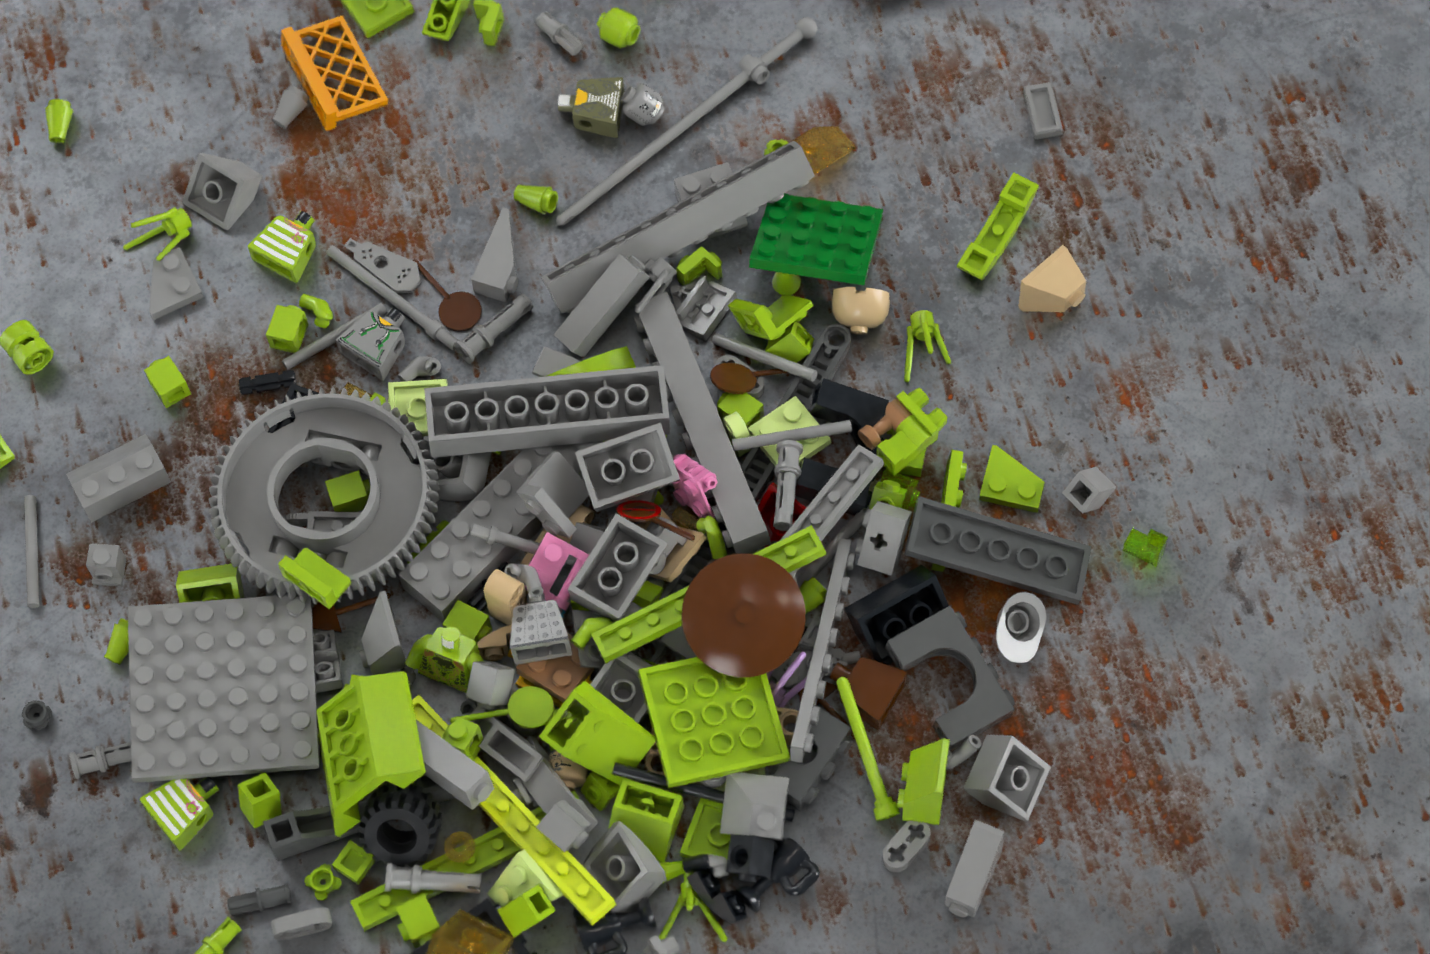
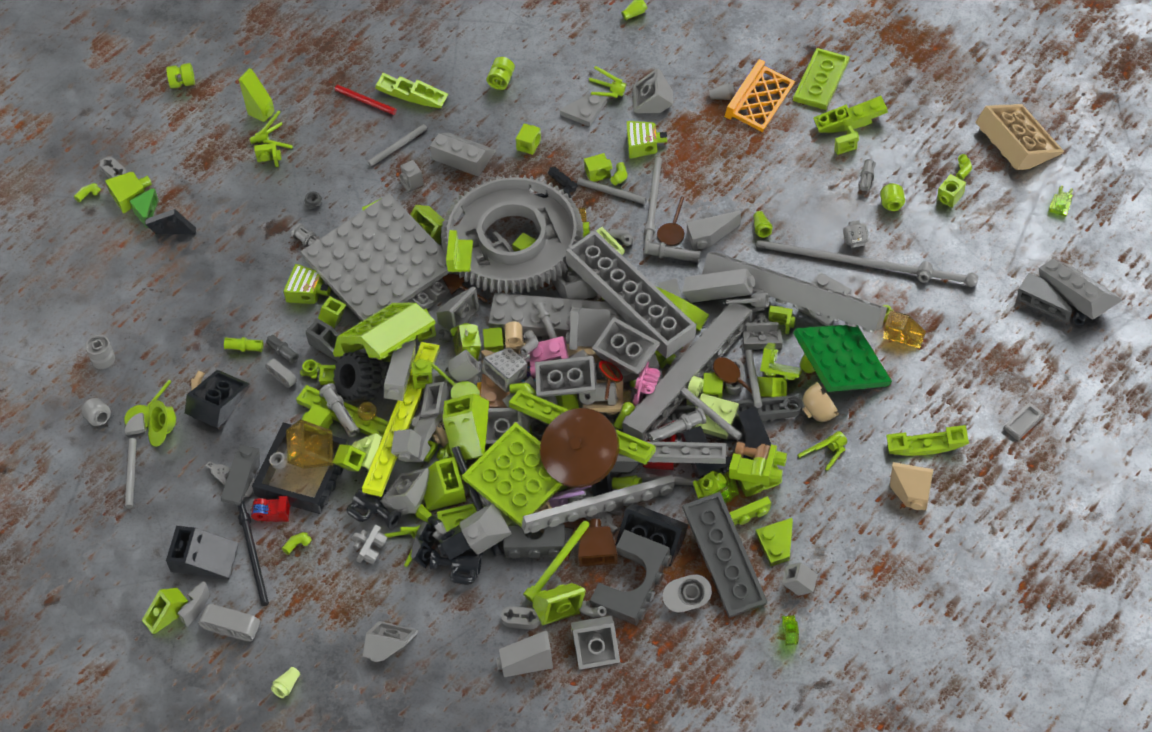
camera: 55 degrees right, 10 degrees down
light grey torso [336,308,405,381] -> none
light grey piece [344,238,421,293] -> none
olive torso [558,77,625,138] -> none
light grey brick [855,501,912,576] -> none

